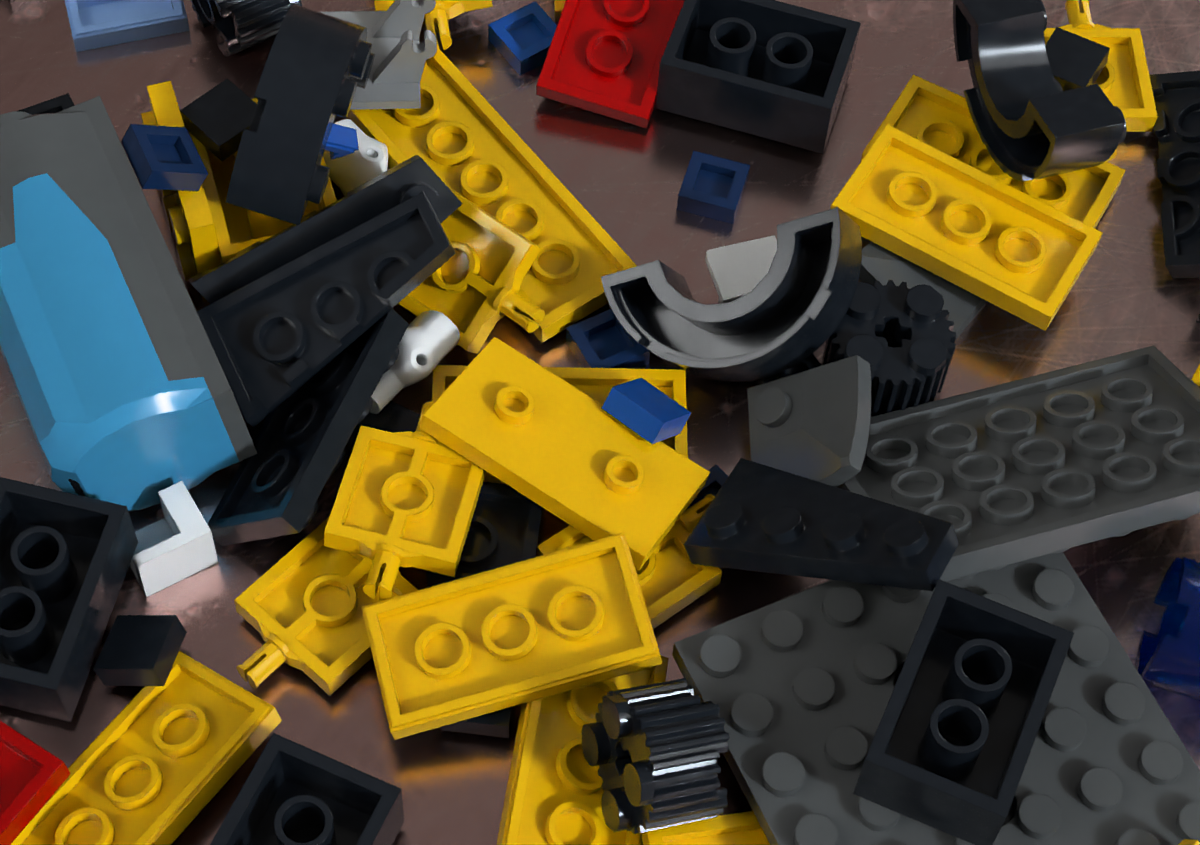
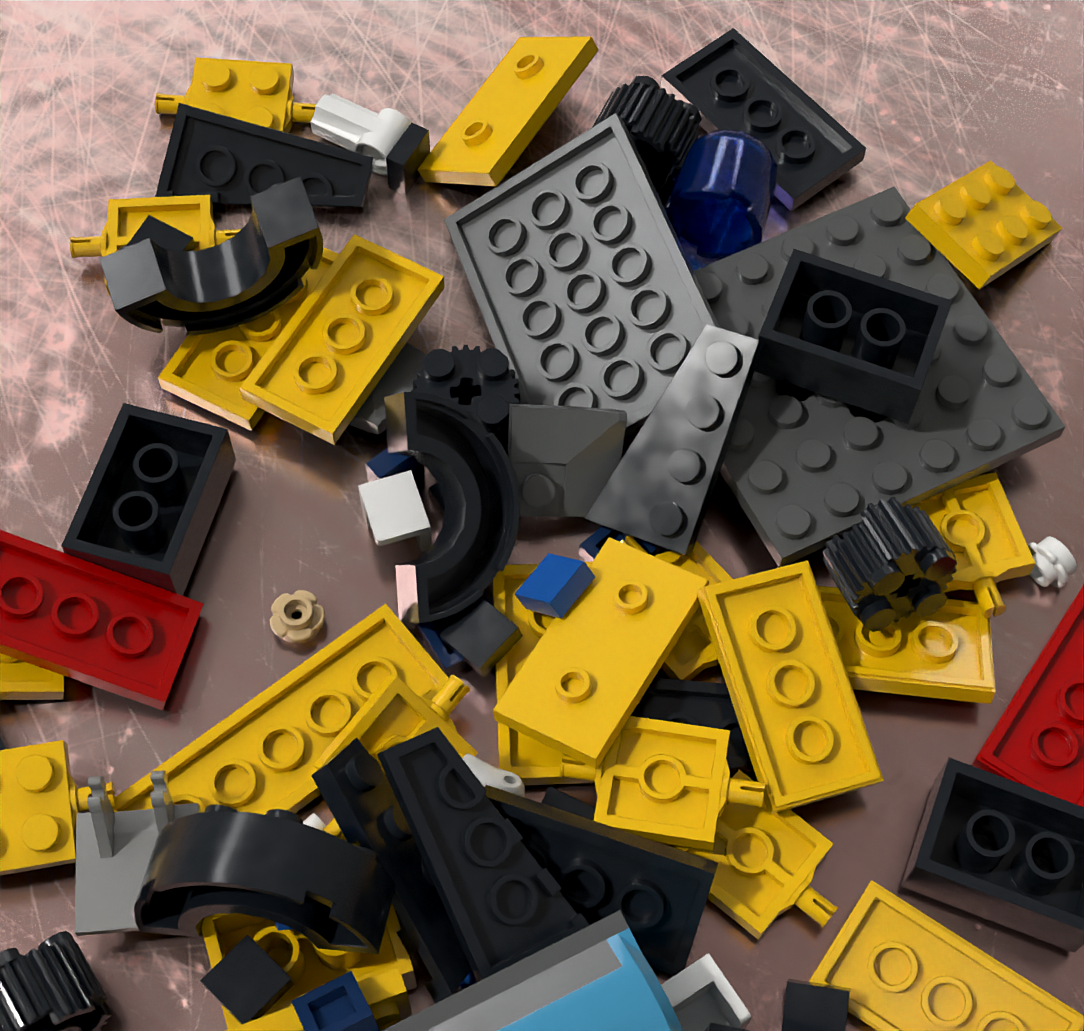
camera: 90 degrees left, 5 degrees up
blue tile [488,1,557,76] -> none
dark blue tile [676,151,750,224] -> none
none -> tan plate [269,590,325,644]
none -> black tile [439,597,523,677]

